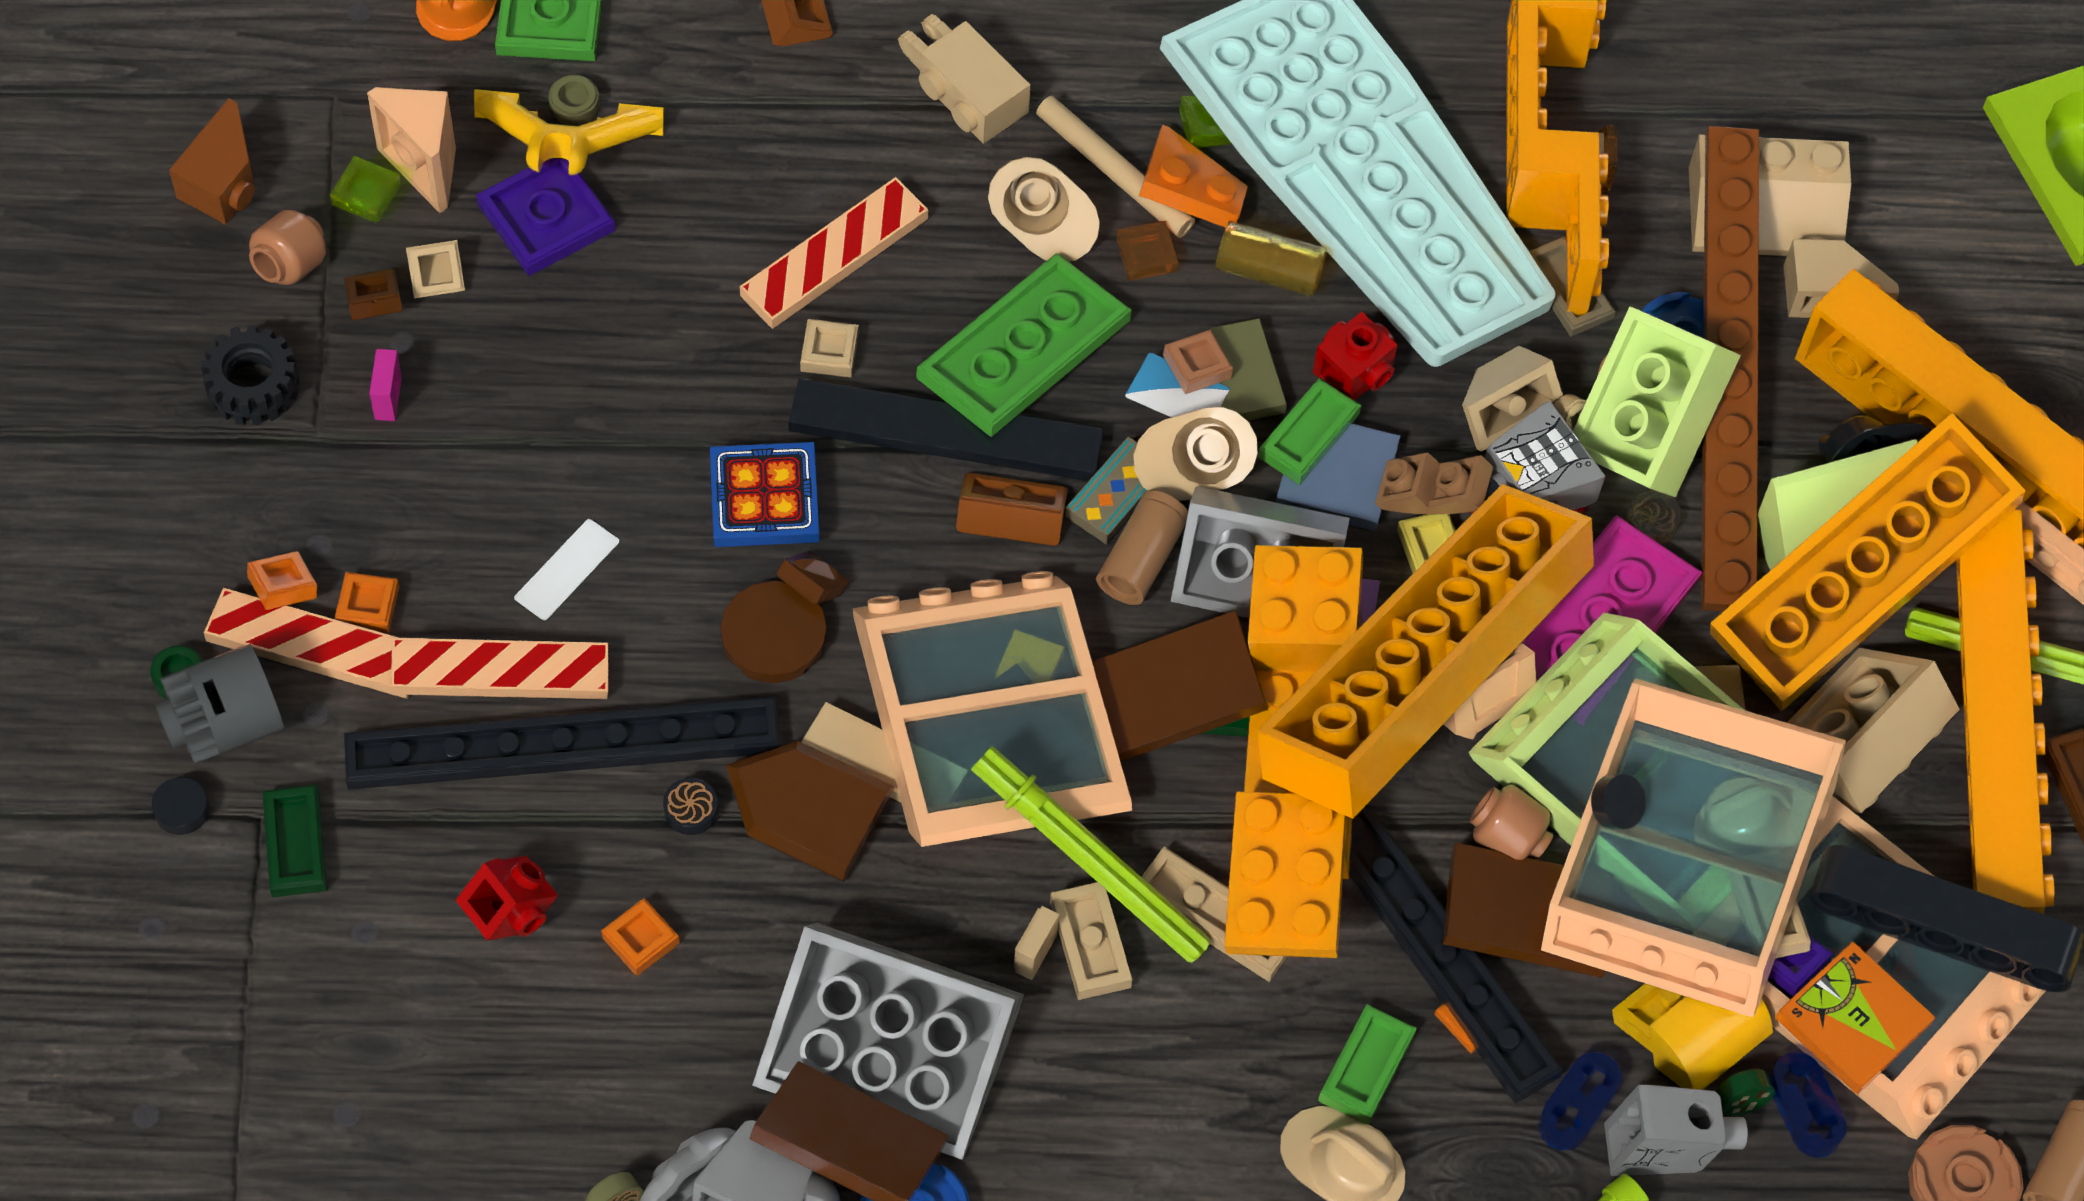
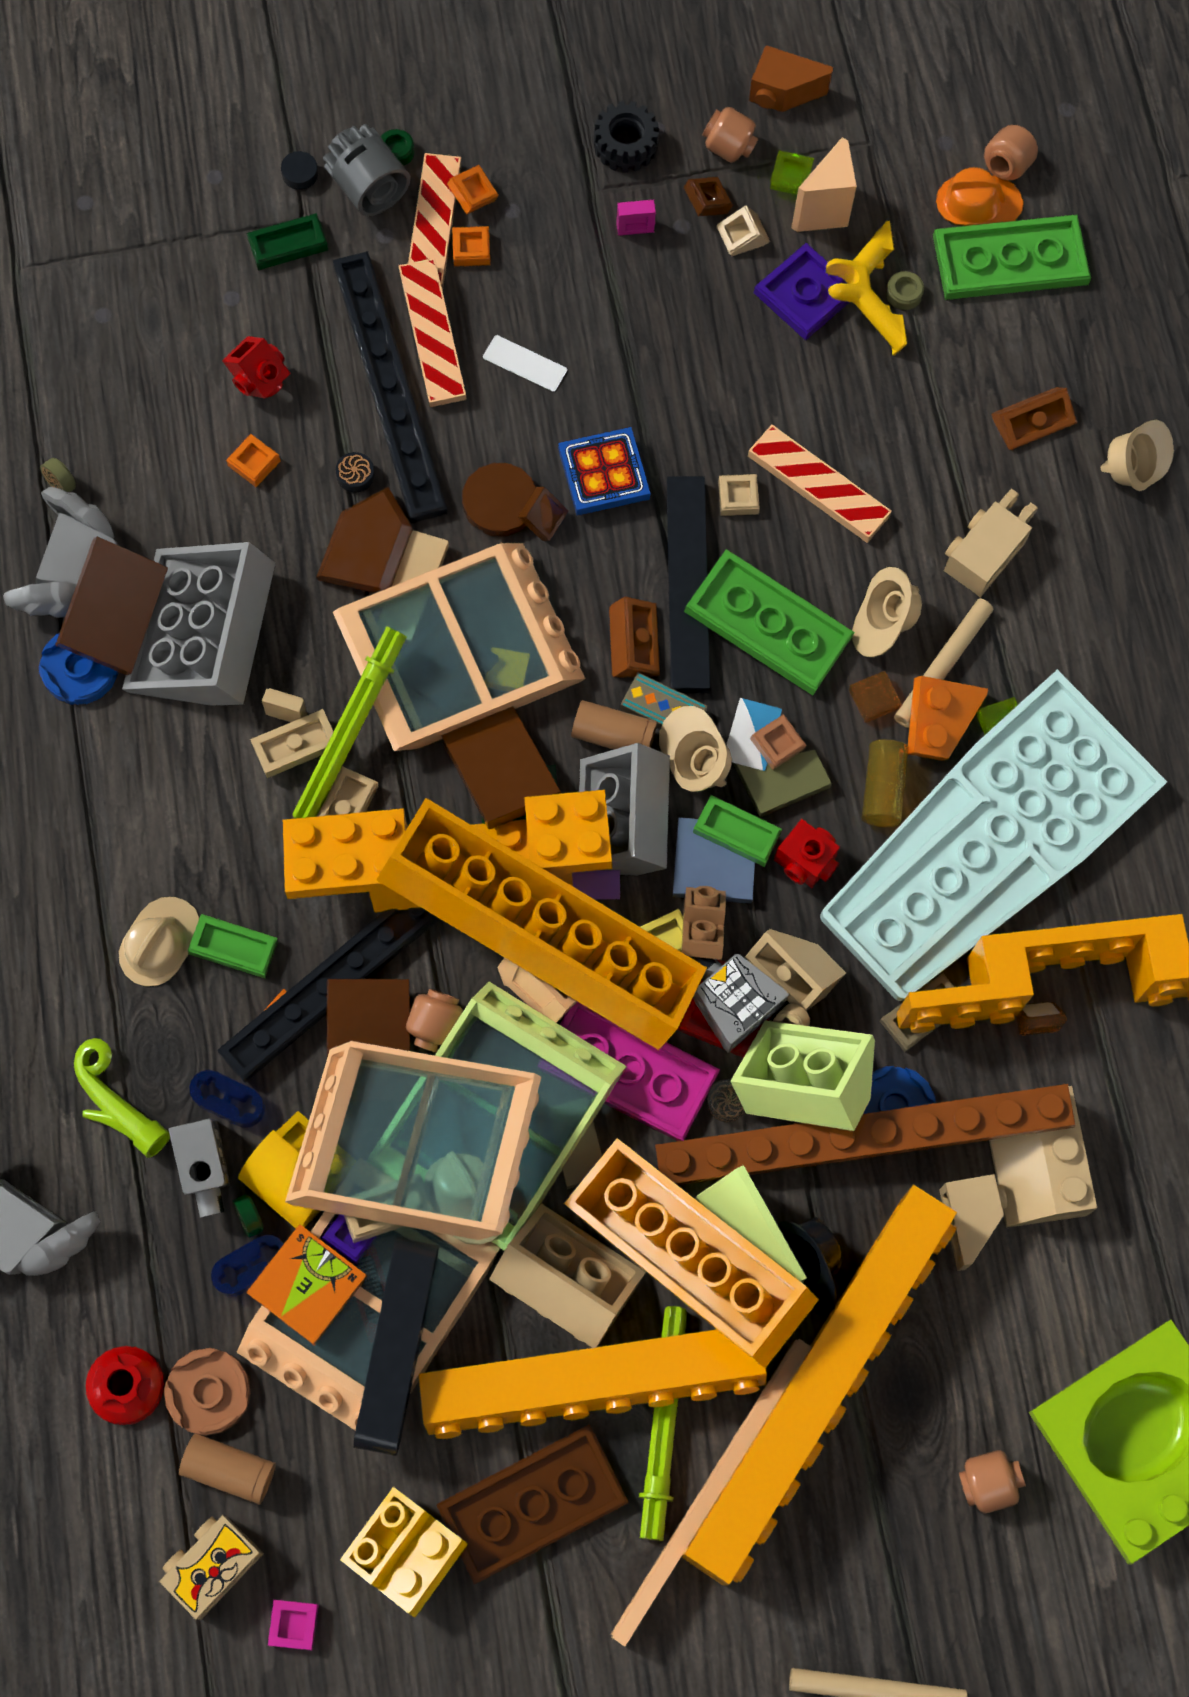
camera: 80 degrees right, 10 degrees up
black tile [1591,774,1646,830] -> none

